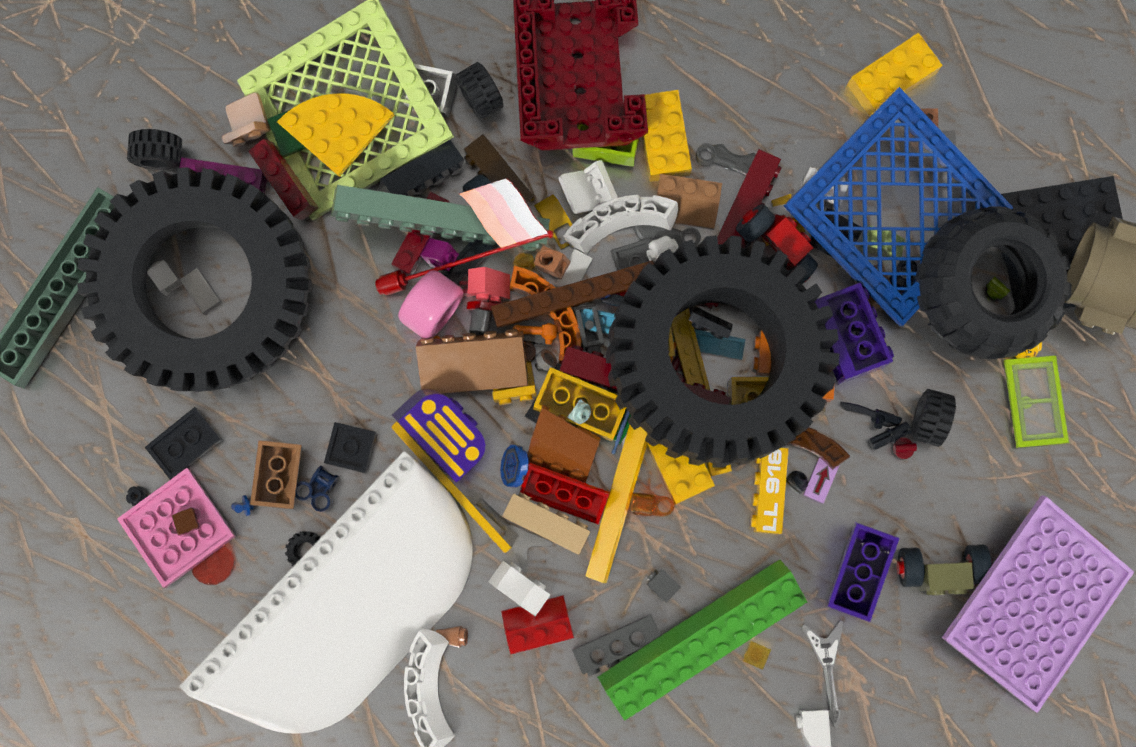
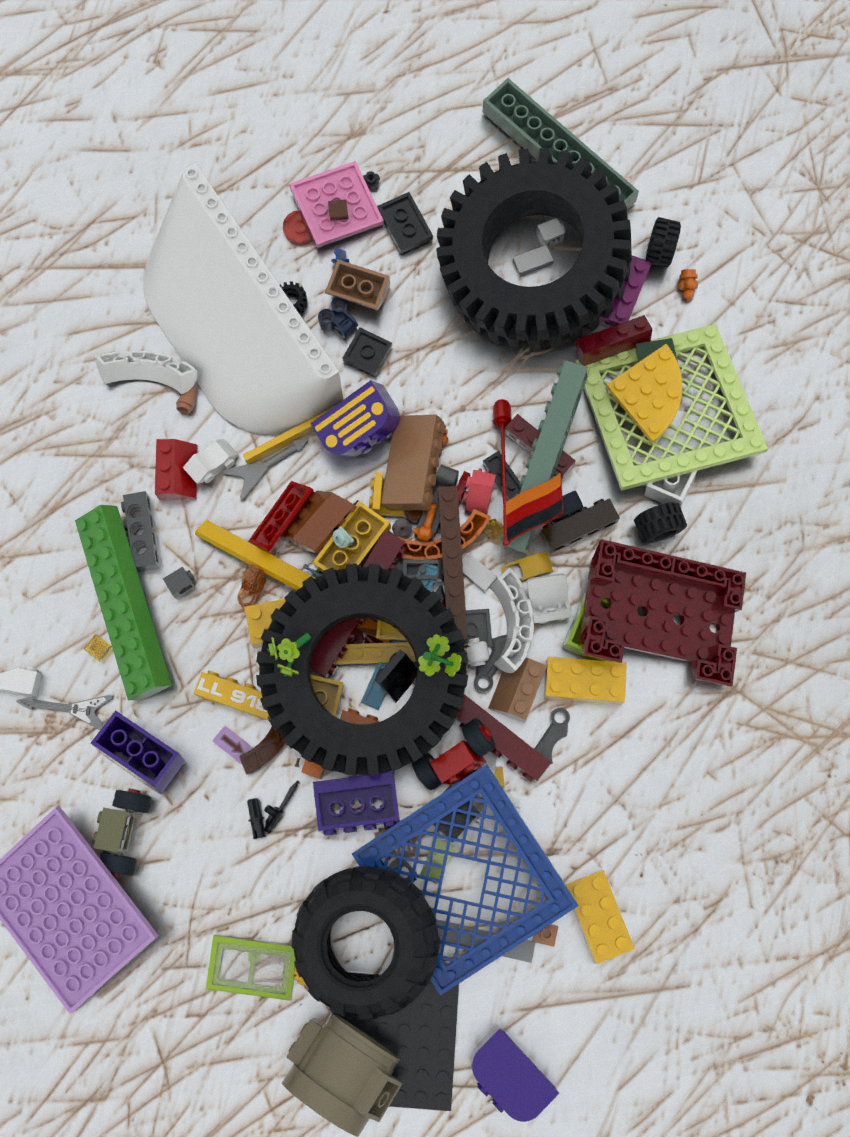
camera: 100 degrees right, 5 degrees down
bracket [221,93,271,147] -> none
black wedge [378,140,464,196] -> none
bright pink wheel [398,270,464,338] -> none
magenta brick [421,238,459,271] -> none
blue tile [500,445,529,487] -> none
tan brick [502,492,590,555] -> none
nougat brick [533,246,571,280] -> none
black plate [786,470,808,494] -> none
dark red plate [893,438,917,459] -> none
black tyre [911,389,956,447] -> none
lime plate [986,276,1011,300] -> none
none -> lime plant [267,633,311,677]
none -> lime plant [418,634,462,677]
none -> dark purple brick [471,1024,559,1122]
none -> orange piece [678,269,698,300]

